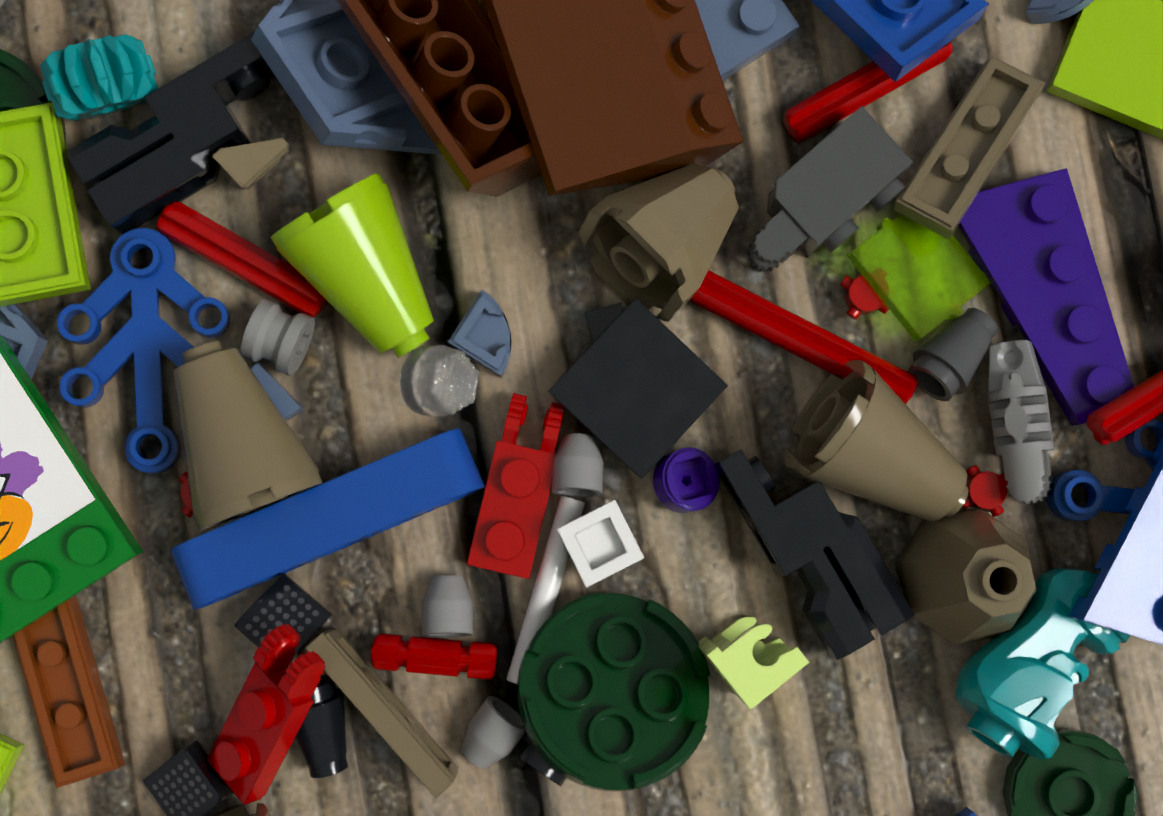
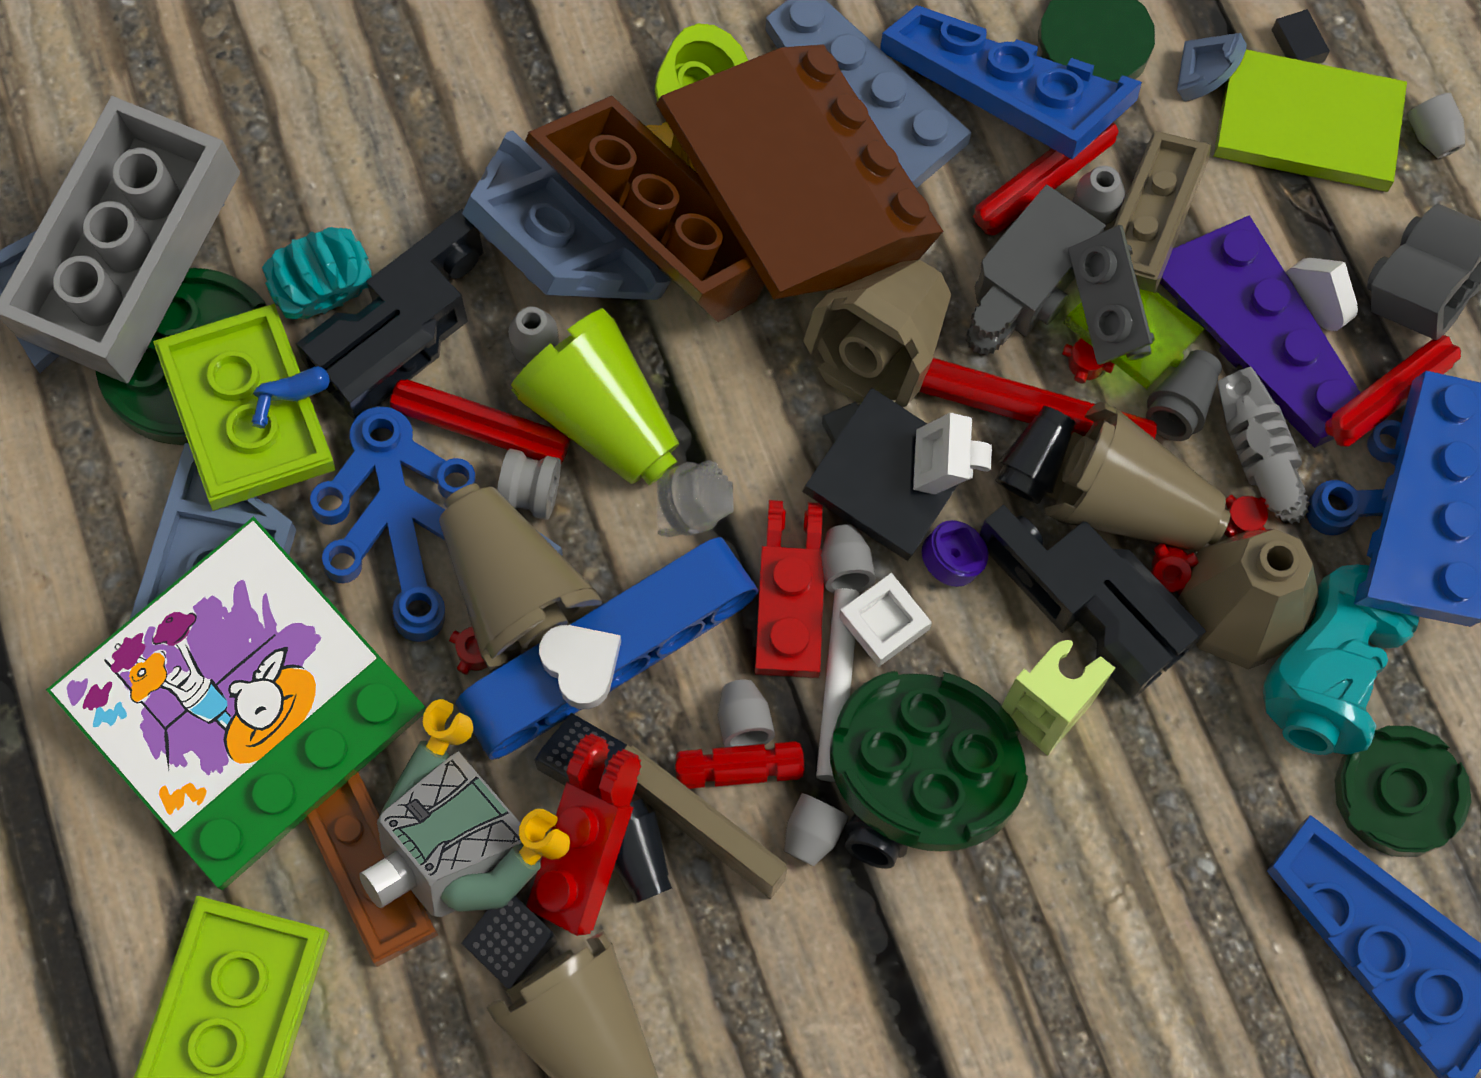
camera: 10 degrees left, 15 degrees down
dark tan slope [212,138,290,190] -> none
sand blue tile [448,290,512,378] -> none
none -> blue piece [251,366,330,428]
none -> torso [359,699,570,917]
none -> light grey hose [508,307,560,365]
none -> white tile [539,625,621,709]
none -> white tile [913,413,992,494]
none -> black cone [995,406,1076,504]
none -> dark grey hinge [1068,225,1155,365]
none -> light grey hose [1072,166,1125,225]
none -> red piece [1151,544,1199,595]
none -> white tile [1285,258,1358,331]

